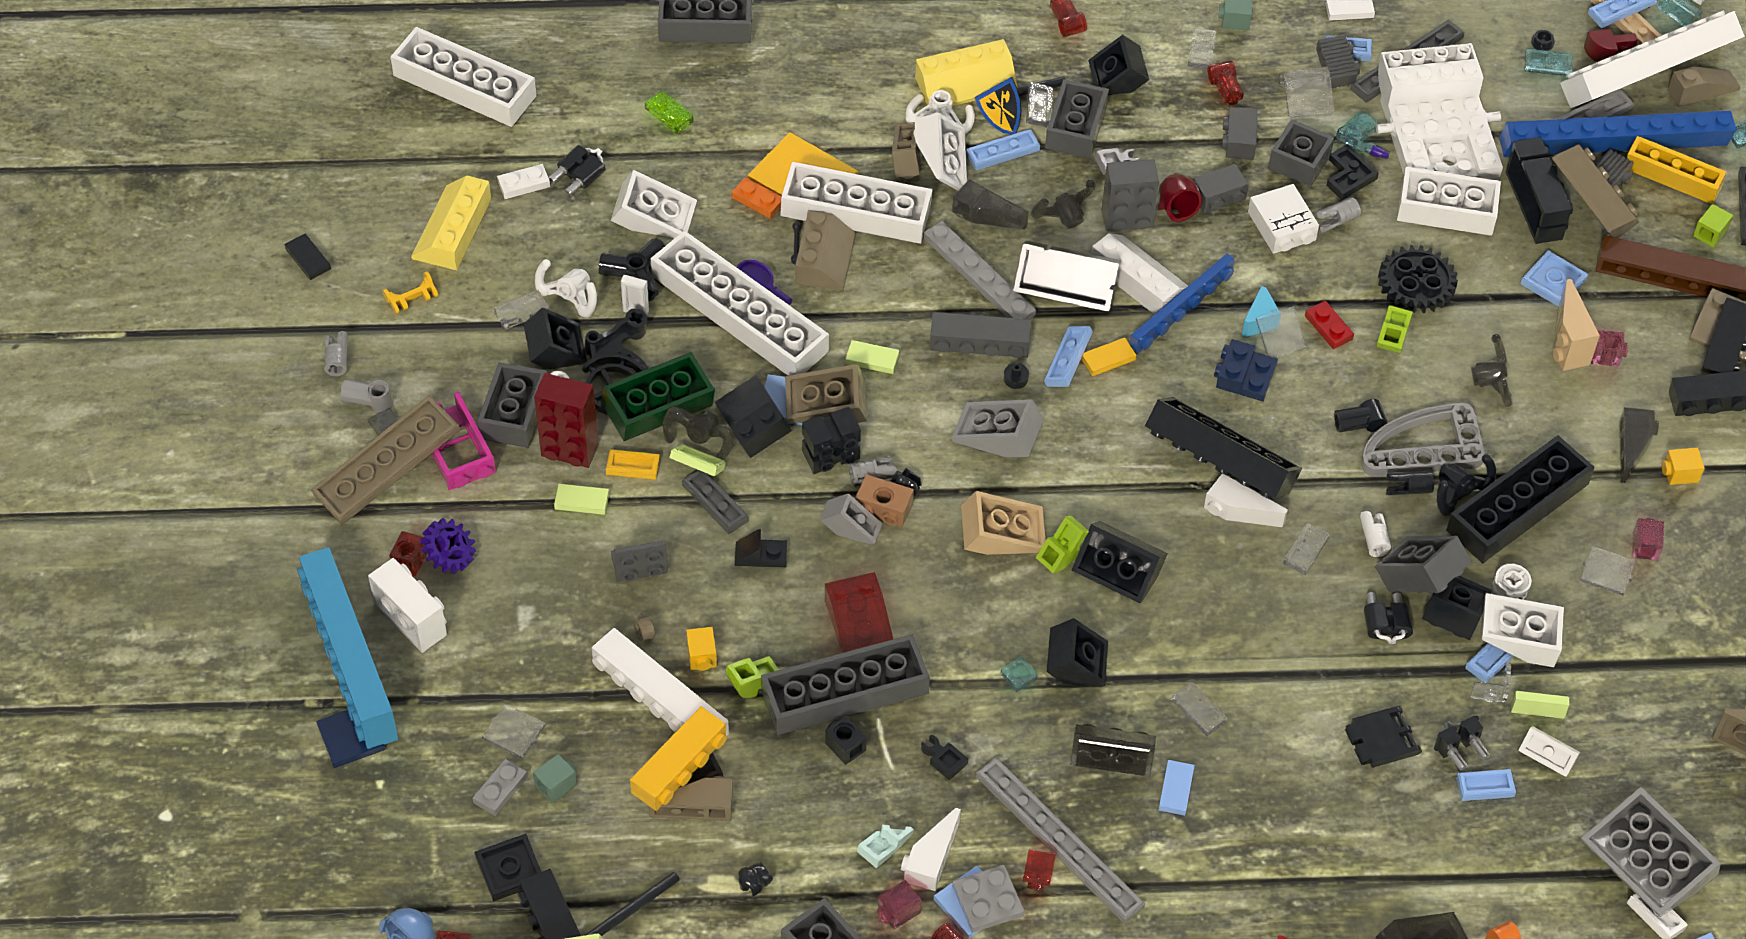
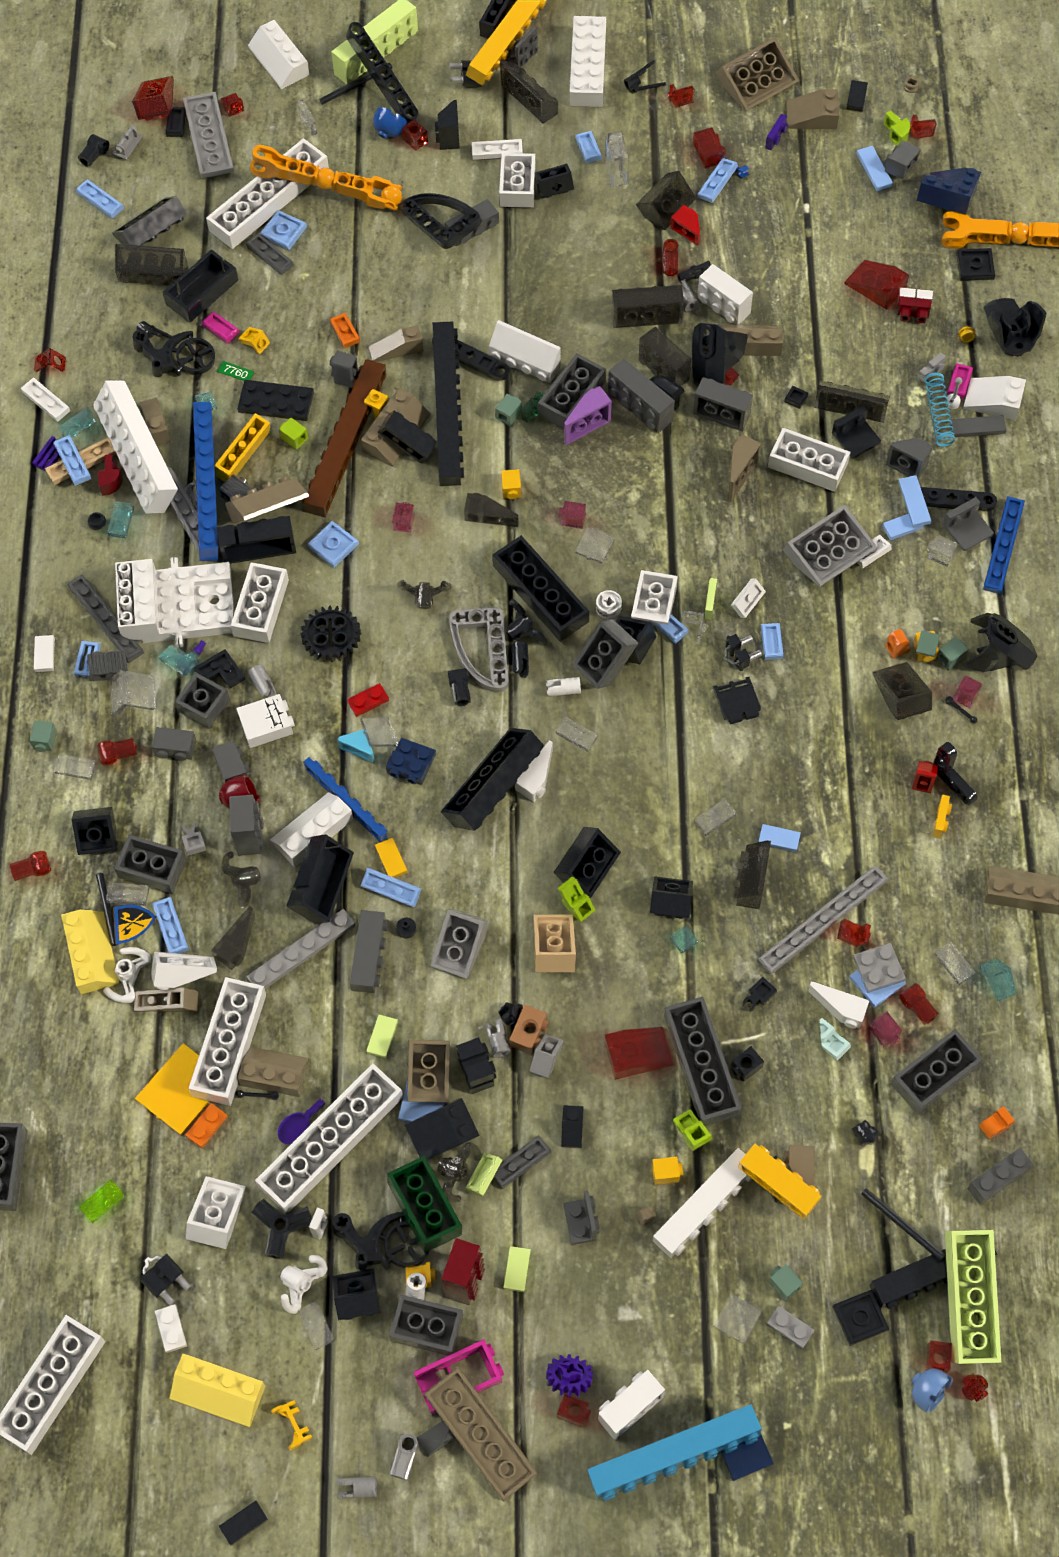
camera: 85 degrees left, 10 degrees up
yellow tile [606,449,660,480] -> none
black piece [1364,592,1413,644] -> none
lime brick [1376,305,1413,354] -> none
tan slope [1553,279,1600,371] -> none

